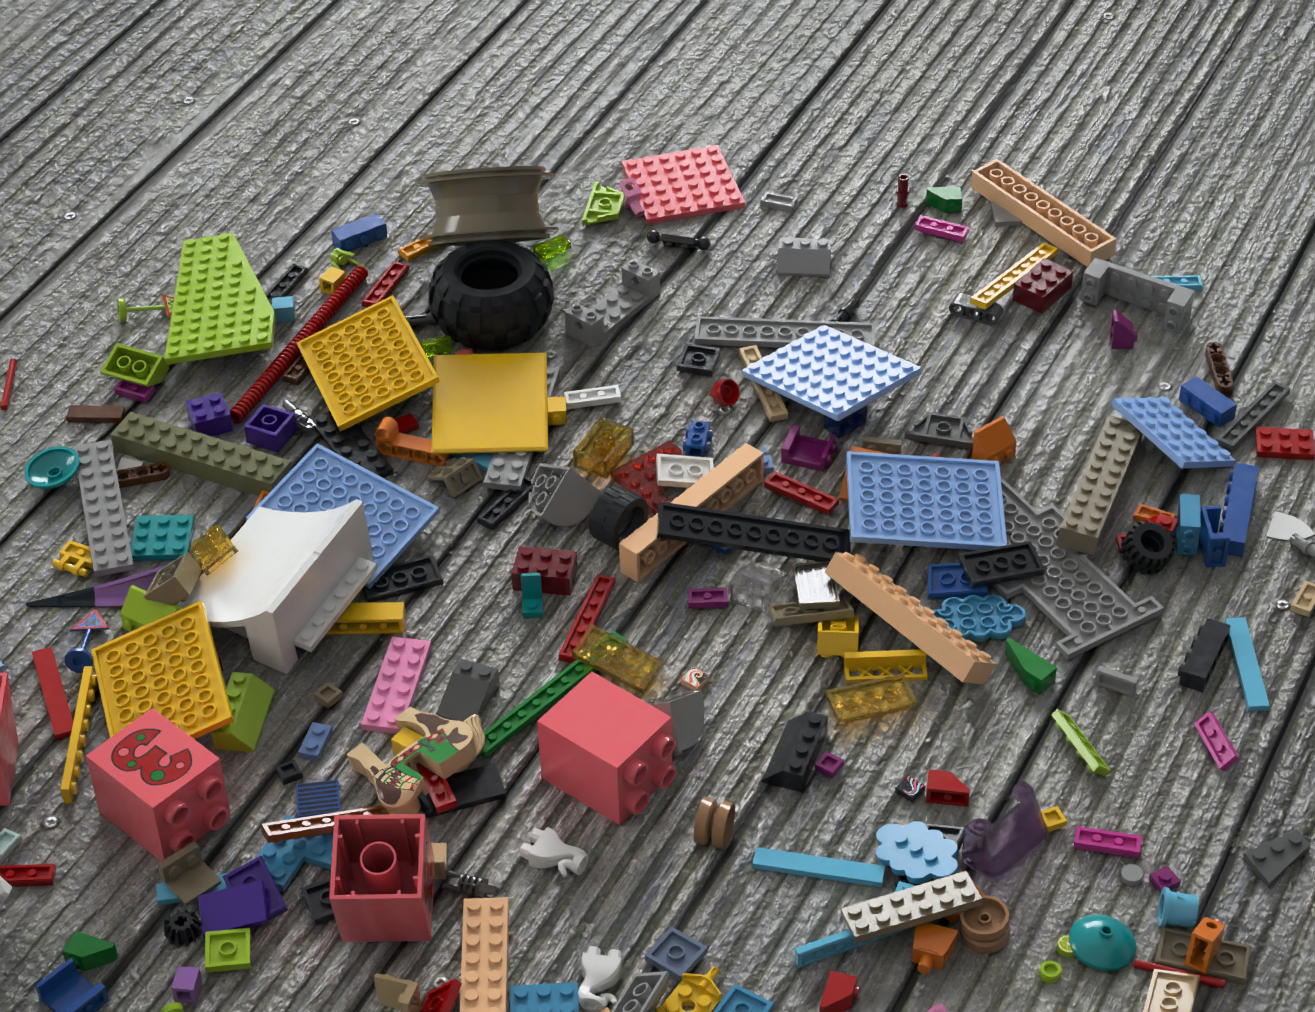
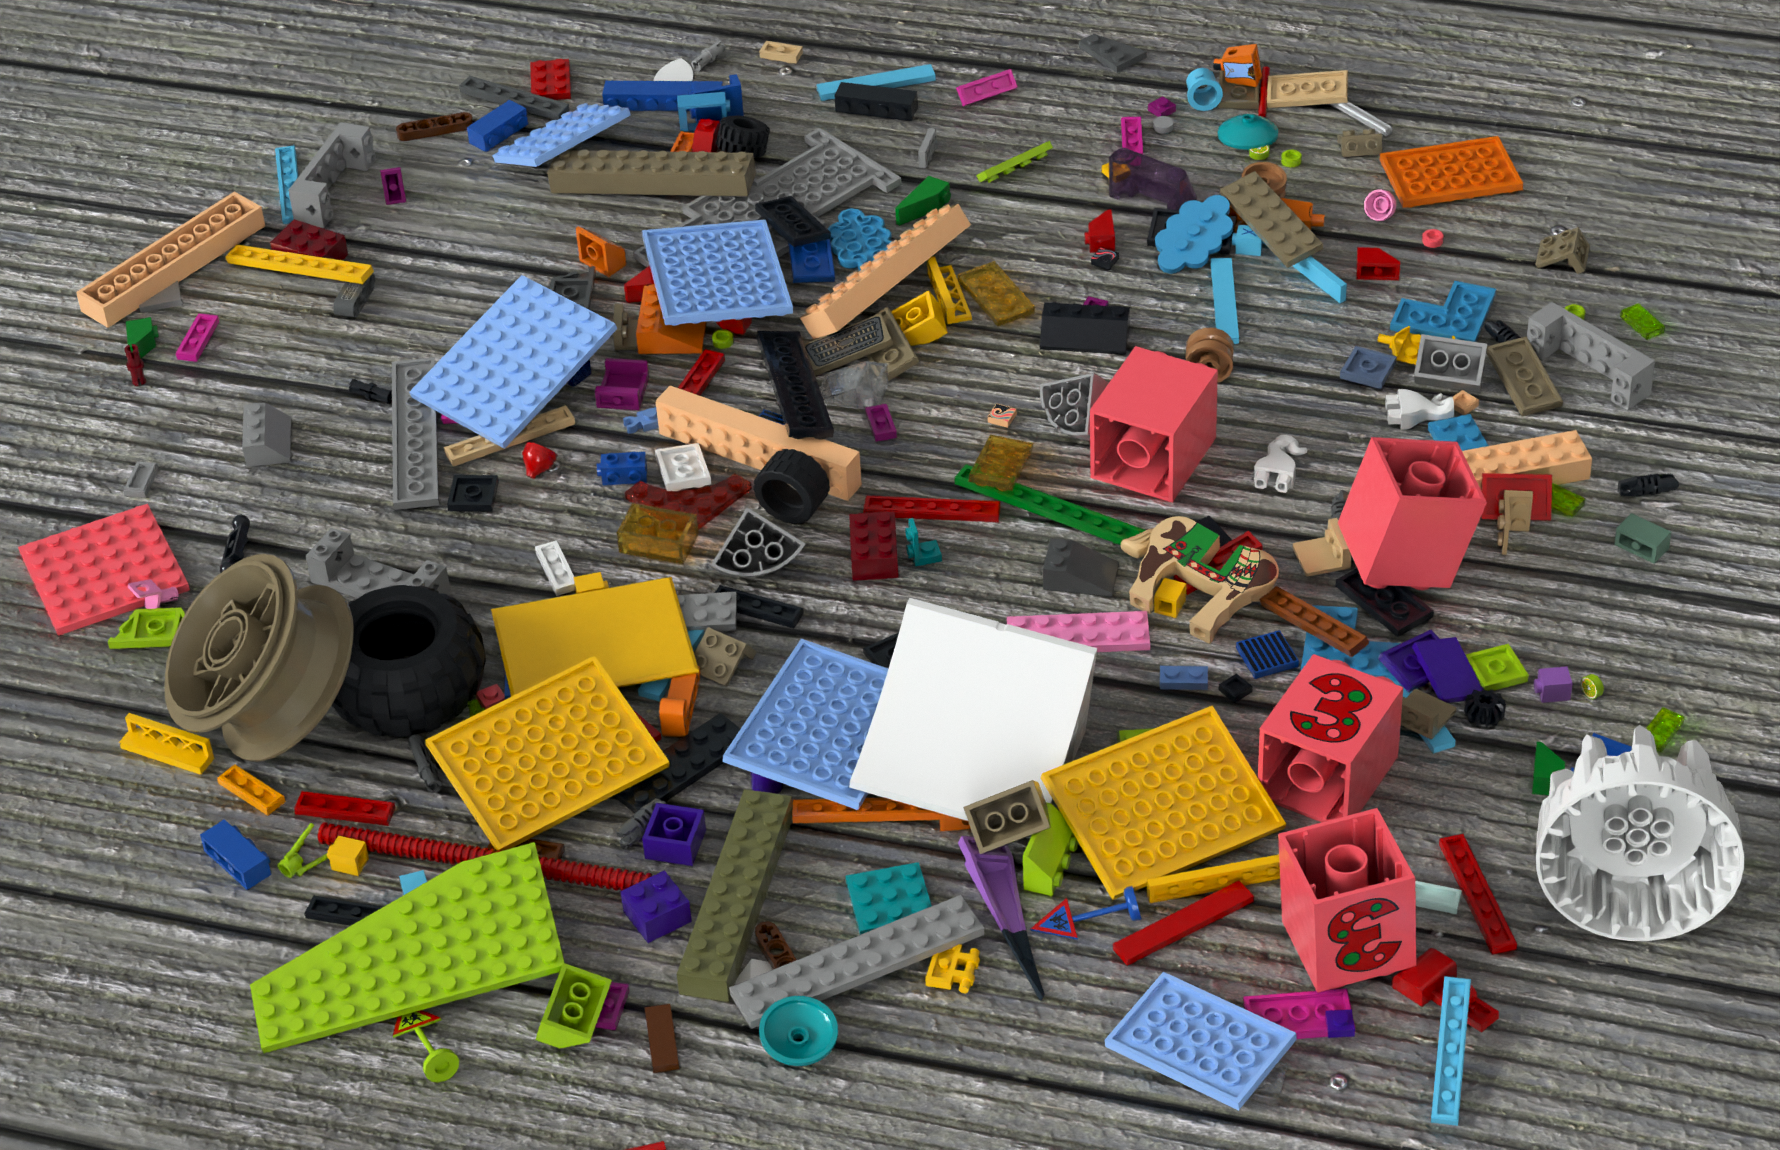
camera: 100 degrees left, 0 degrees up
clear yellow plate [189,524,238,576] -> none
dark tan plate [313,682,343,708] -> none

